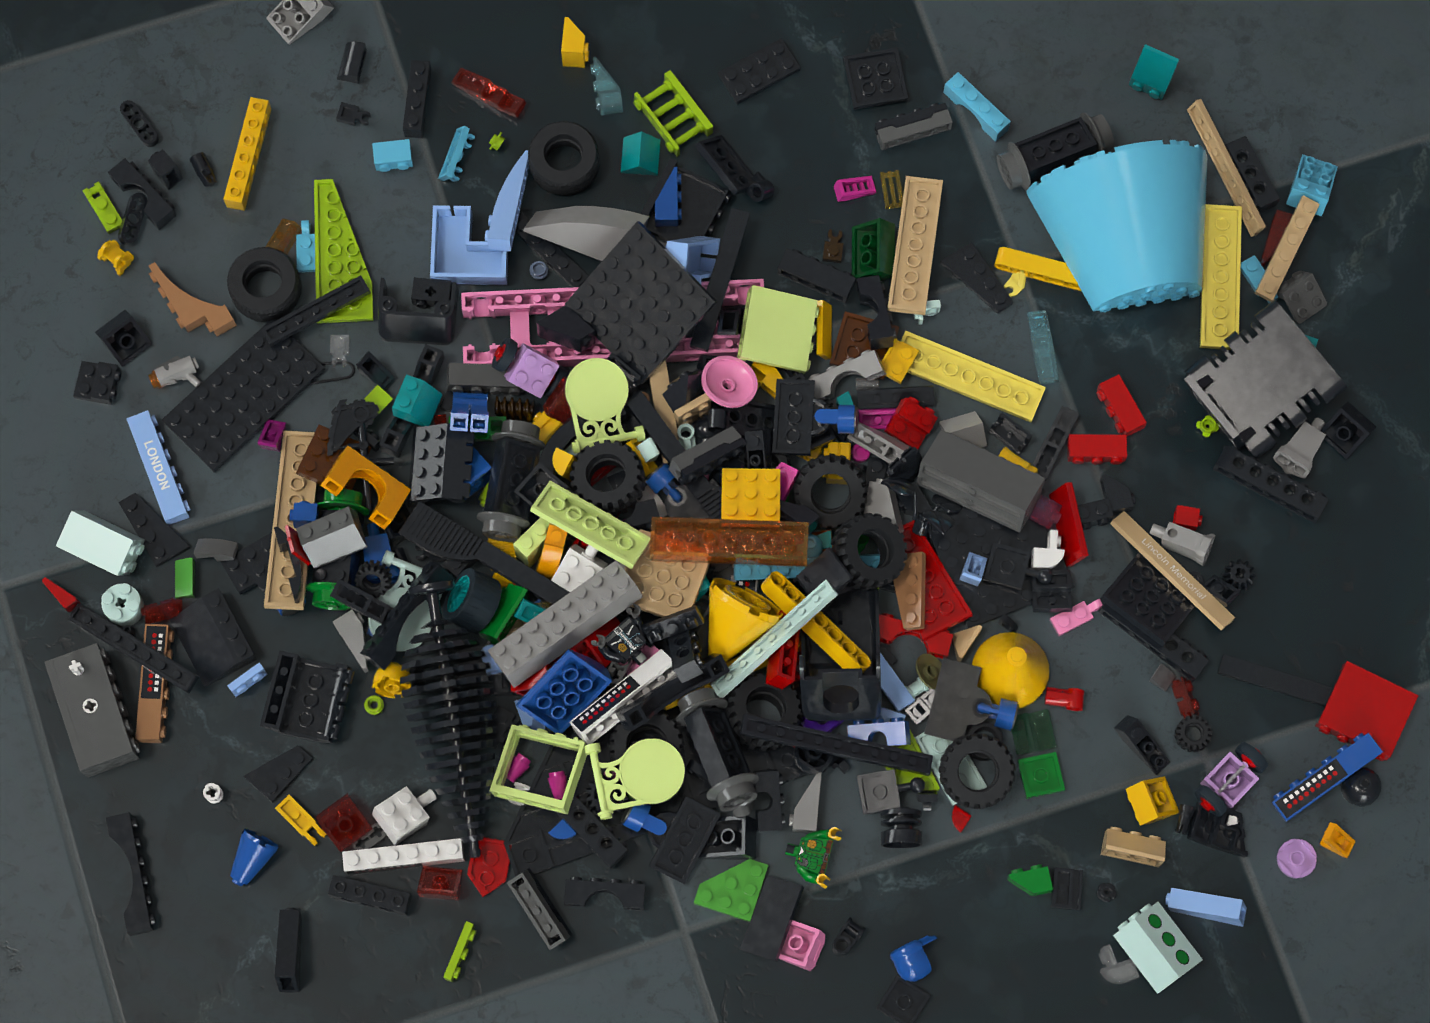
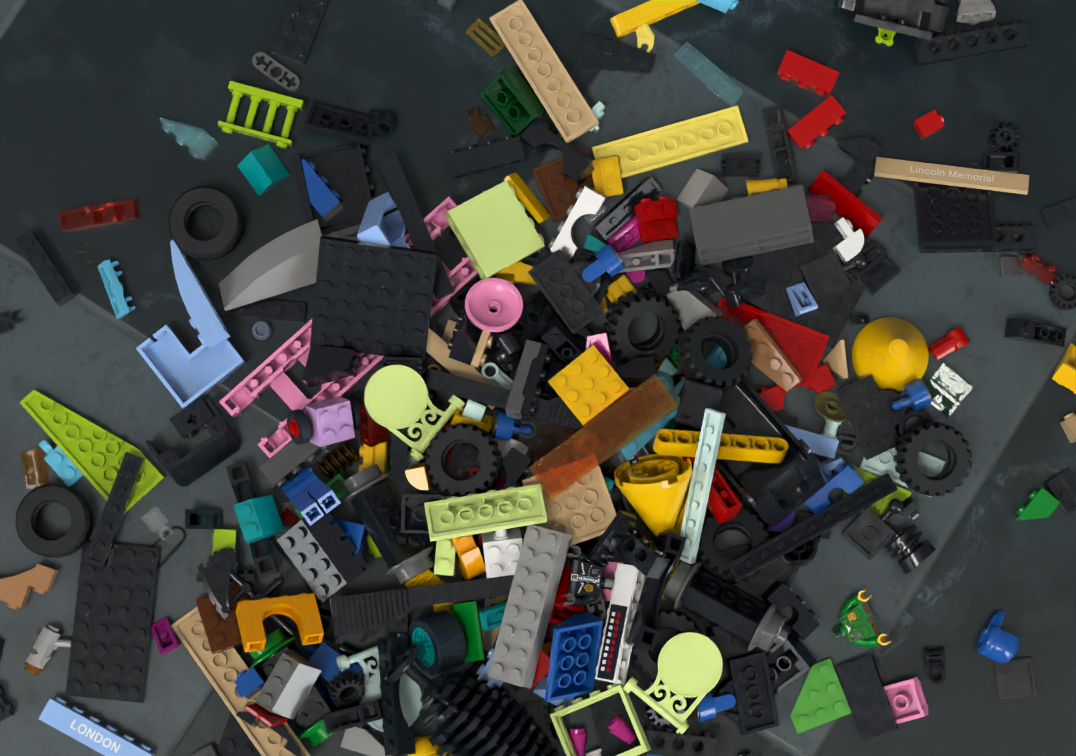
camera: 35 degrees left, 10 degrees up
medium azure brick [372,139,413,172] -> none
lime plate [489,132,505,150] -> none
yellow slope [561,17,589,68] -> none
black slope [717,306,743,335] -> none
light grey slope [789,772,822,833] -> none
dark pink slope [834,176,876,202] -> none
red tile [952,805,971,833] -> none
green plate [1017,752,1065,799] -> none
bright pink plate [1050,599,1103,636] -> none
light grey piece [1150,522,1216,566] -> none
none -> dark grey beam [252,52,301,92]

